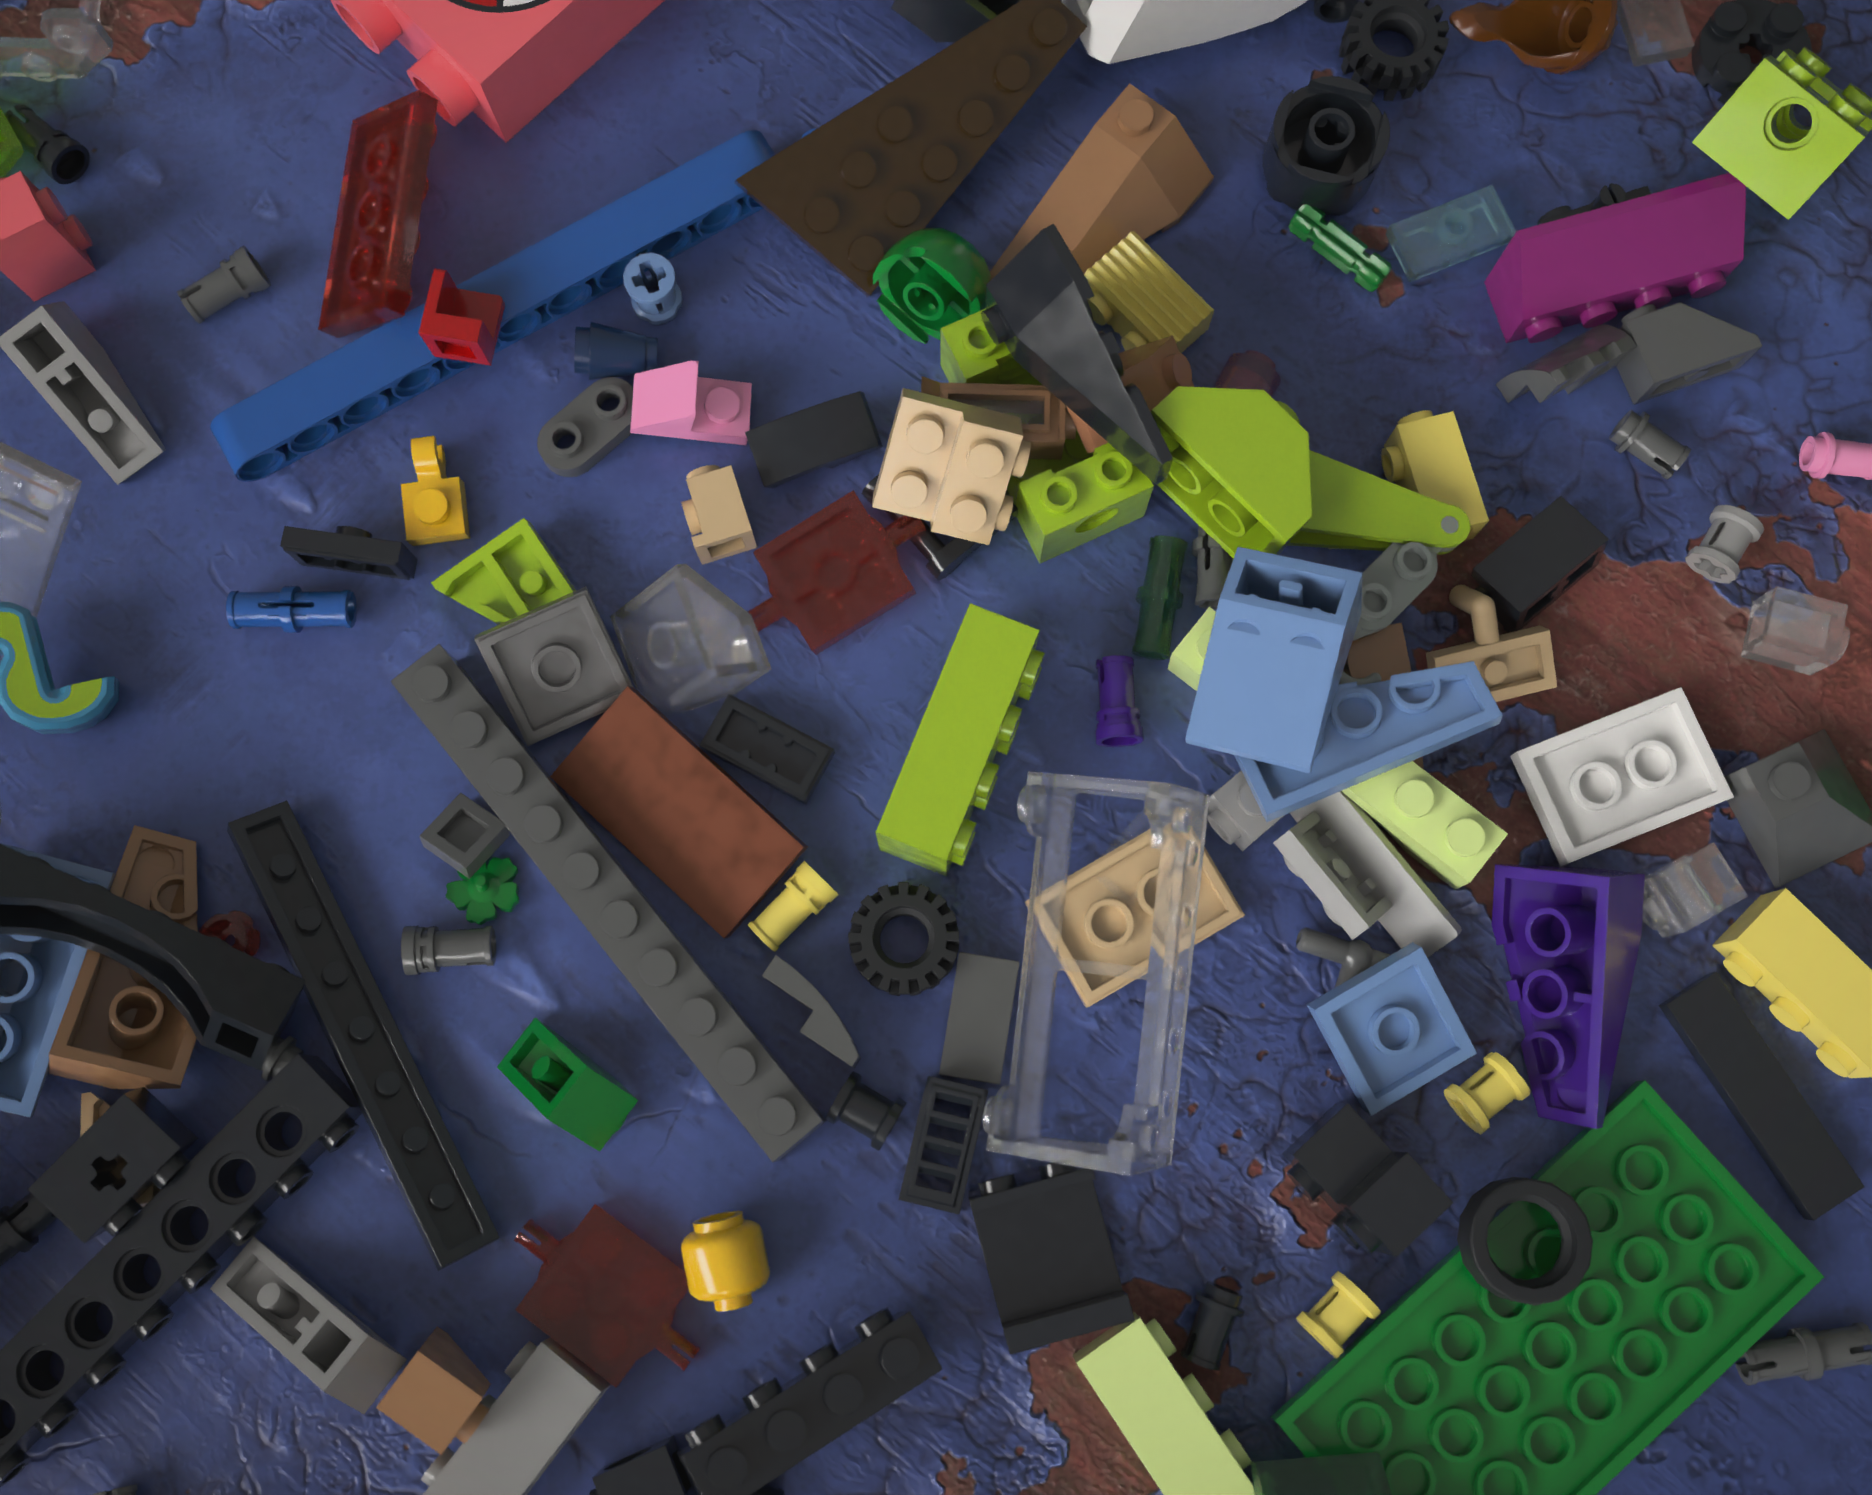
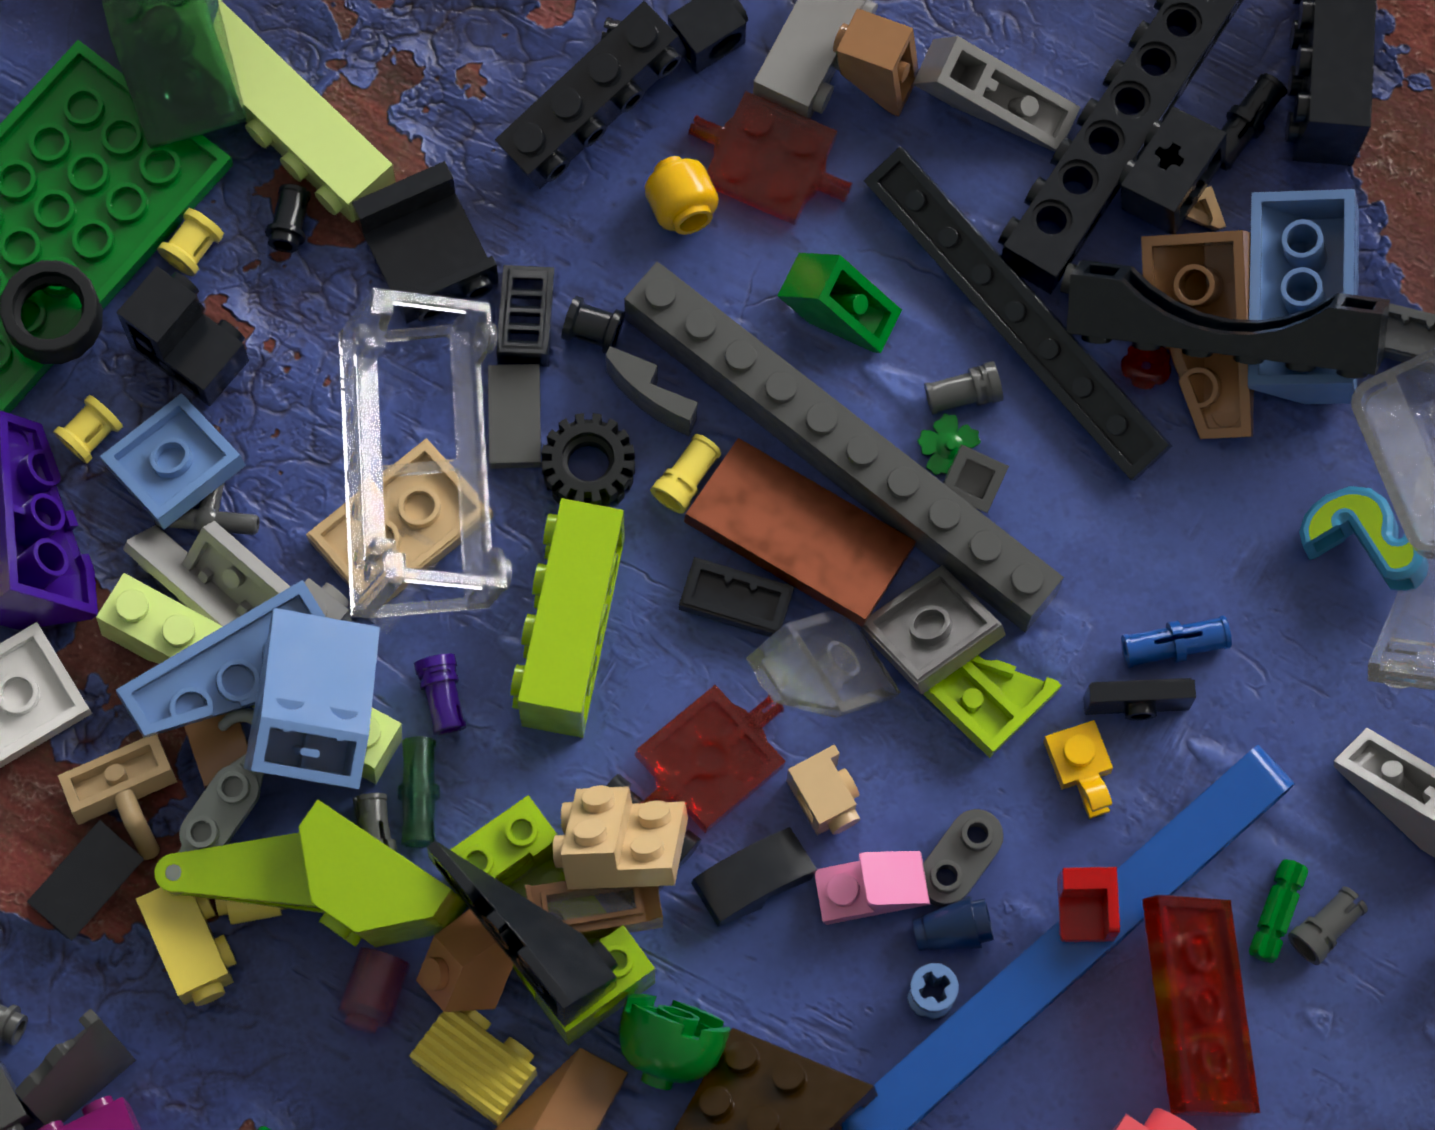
camera: 165 degrees right, 5 degrees down
none -> green axle [1249,859,1308,963]

